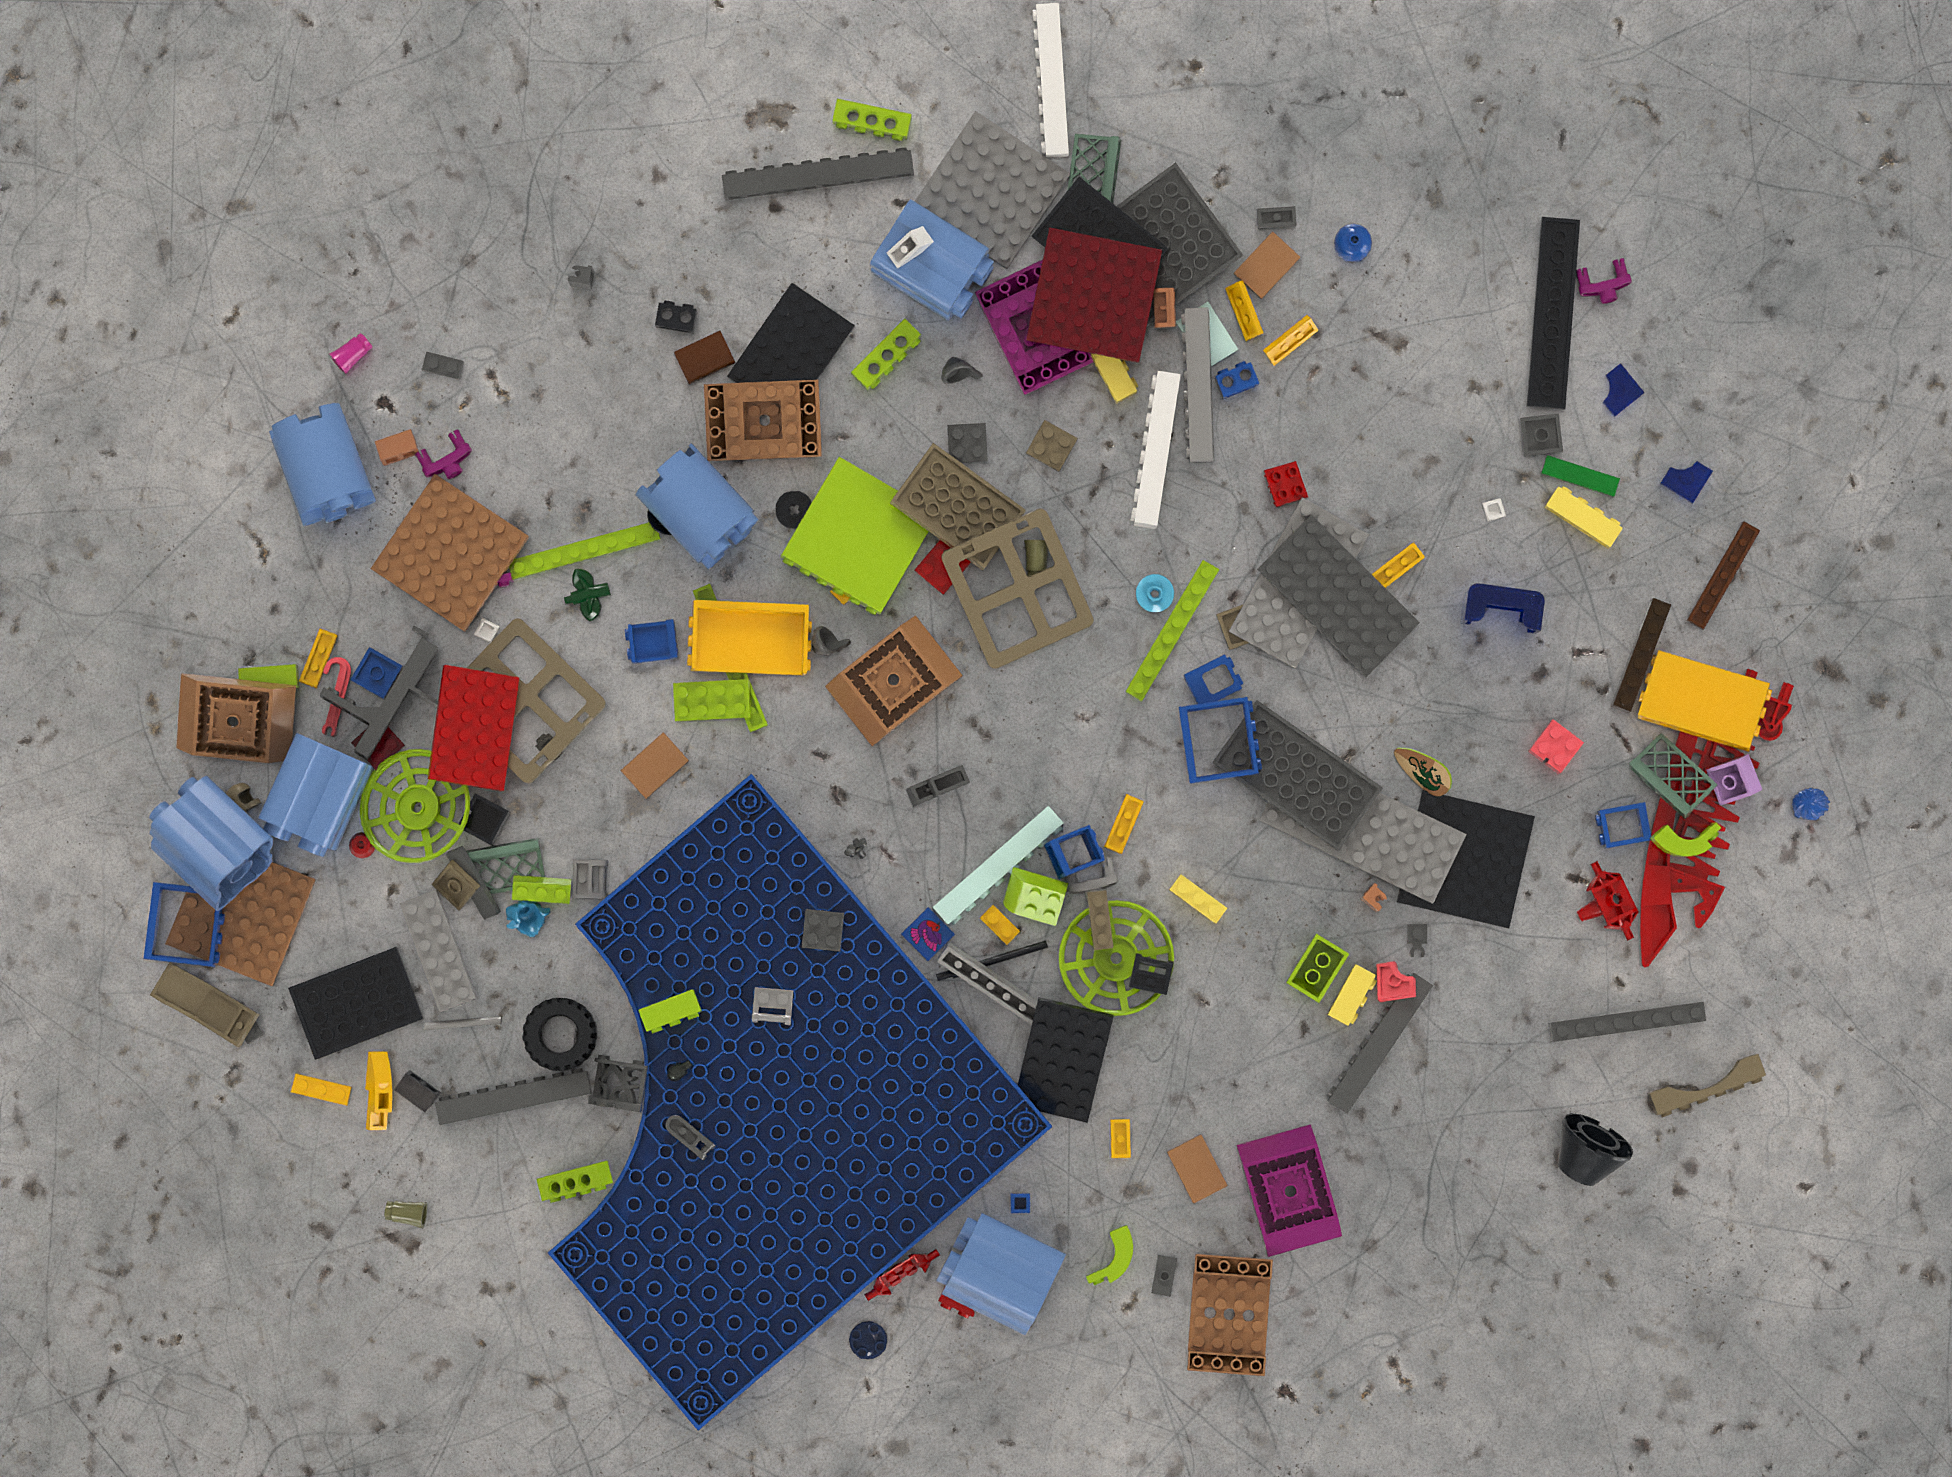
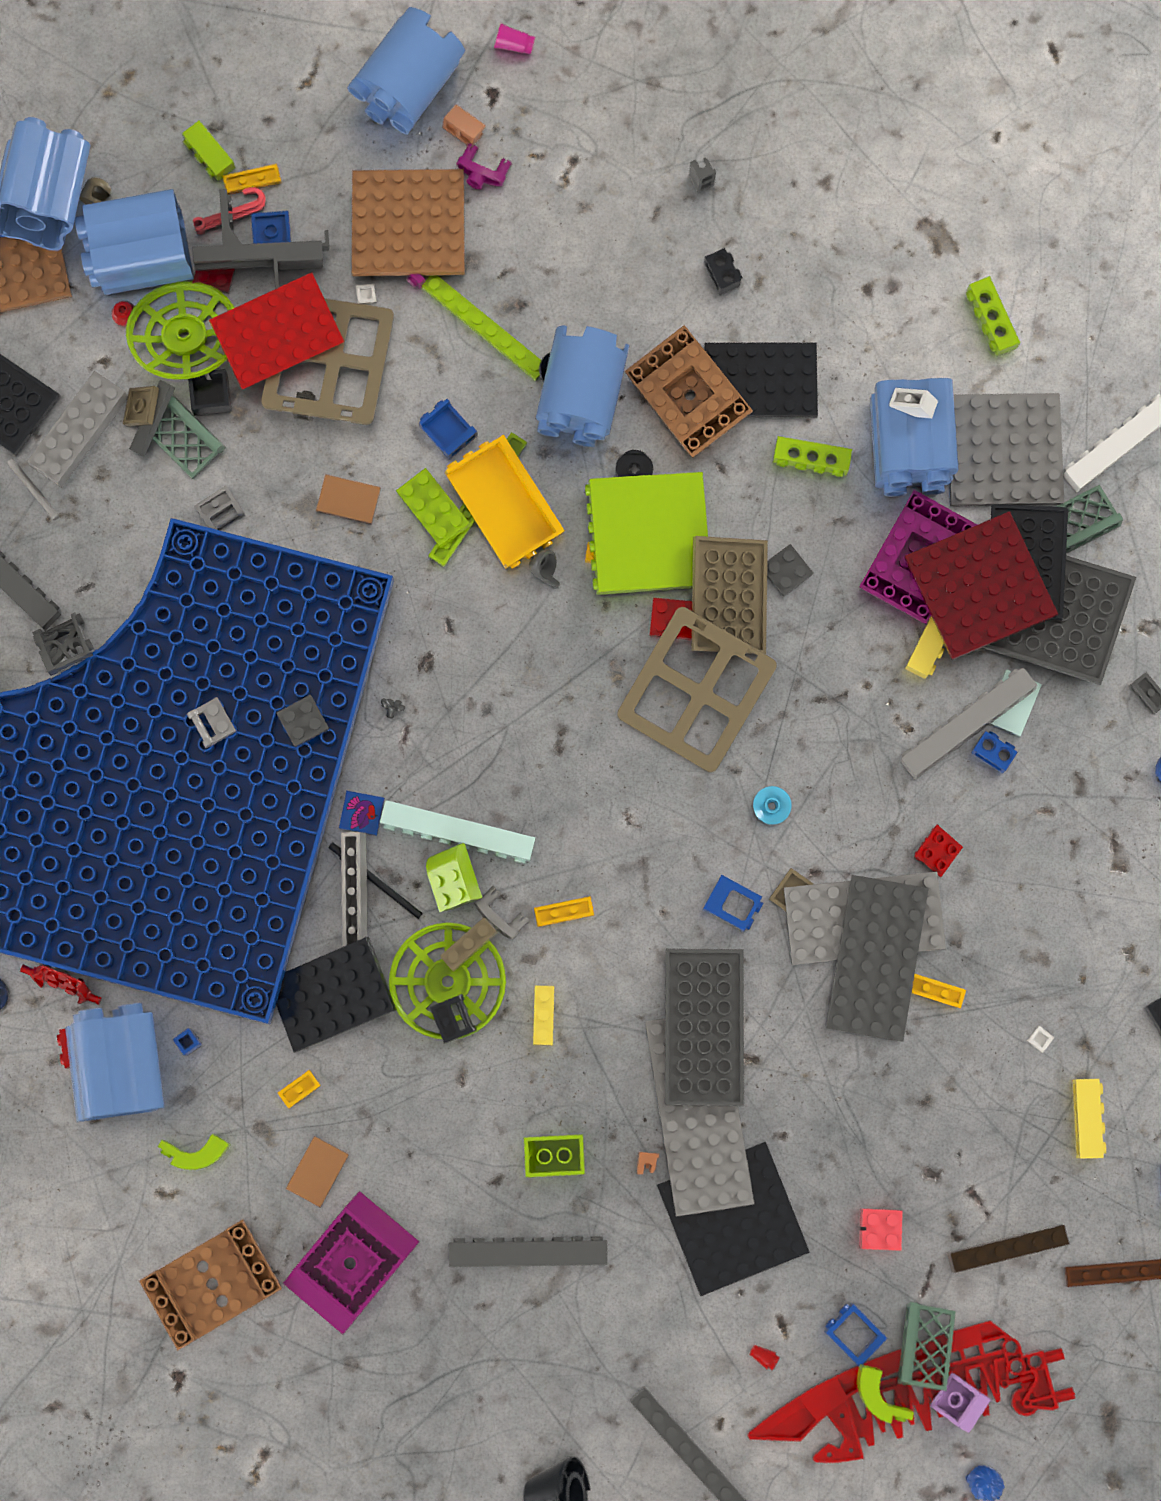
camera: 50 degrees right, 5 degrees down
medium nougat slope [176,673,296,763] -> none
dark grey plate [422,351,464,380] -> none
dark azure hair [506,900,551,937] -> none
lime brick [512,875,571,904] -> none
black tyre [522,998,597,1071] -> none
dark green plant [564,569,611,621] -> none
lime brick [639,989,702,1034] -> none
dark grey plate [666,1115,716,1161] -> none
pearl dark grey cylinder [667,1059,693,1081] -> none
reddish brown piece [674,331,736,385] -> none
dark grey brick [722,148,914,201] -> none
medium nougat slope [825,616,963,746] -> none
dark grey slope [906,765,970,807] -> none
dark grey hat [941,357,983,384] -> none
yellow plate [980,905,1020,945] -> none
olive plant [1024,540,1049,576] -> none
dark tan plate [1026,420,1078,472] -> none
blue window [1044,825,1105,880] -> none
lime plate [1125,560,1219,701] -> none
white brick [1130,371,1181,529] -> none
dark grey plate [1151,1255,1177,1297] -> none
nougat hinge [1154,288,1176,328] -> none
blue window [1179,697,1262,784] -> none
yellow plate [1225,280,1263,341] -> none
medium nougat tile [1233,231,1301,299] -> none
yellow plate [1263,315,1318,366] -> none
light yellow brick [1327,964,1377,1026] -> none
coral tile [1376,961,1416,1002] -> none
shield [1394,748,1452,796] -> none
dark grey plate [1407,924,1427,957] -> none
clear blue windscreen [1460,583,1545,634] -> none
dark grey plate [1520,414,1563,456] -> none
green tile [1541,455,1620,497] -> none
red plate [1586,861,1639,941] -> none
yellow panel [1638,650,1772,752] -> none

